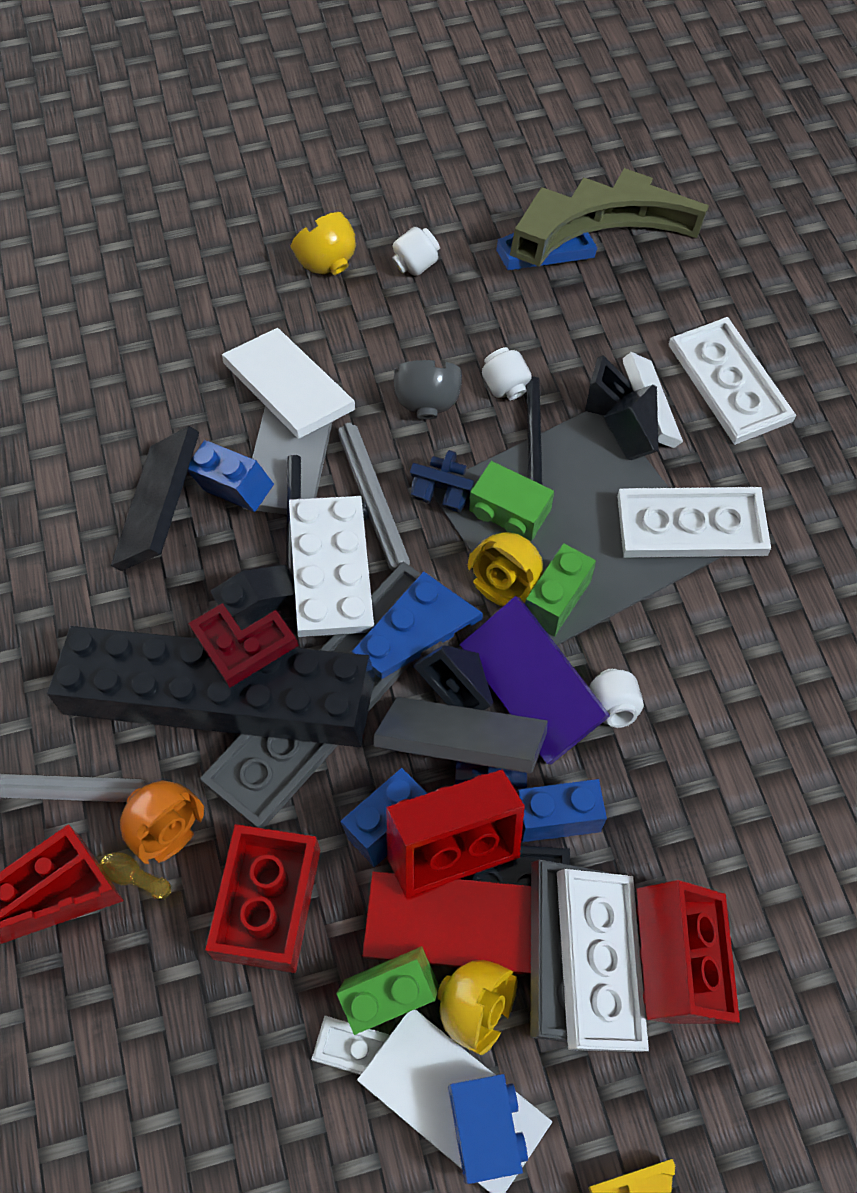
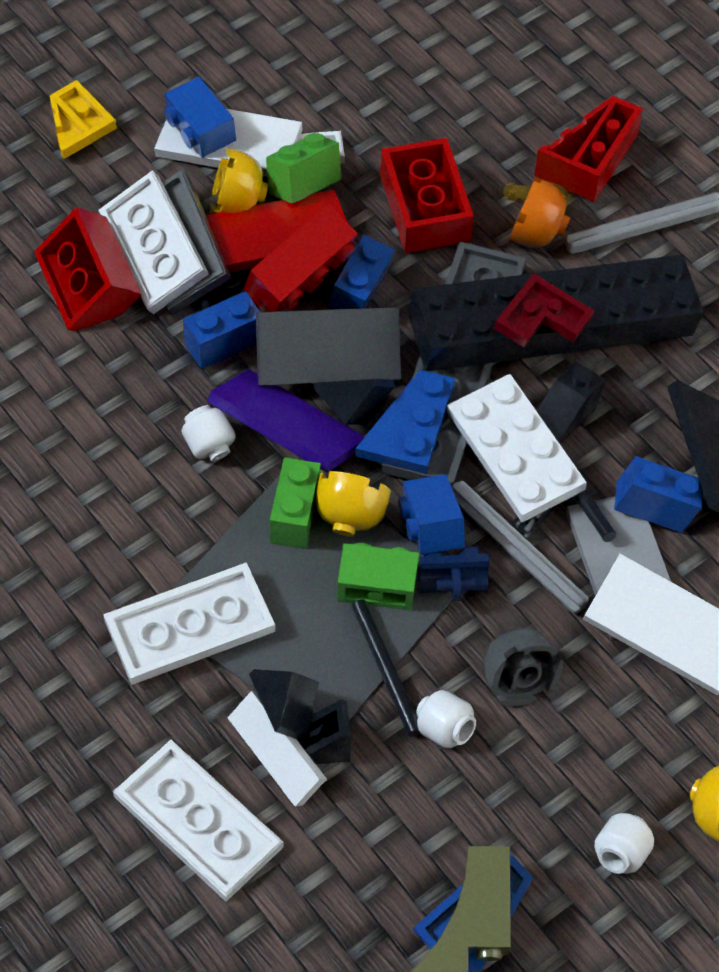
camera: 155 degrees right, 5 degrees down
none -> blue brick [398,474,465,555]

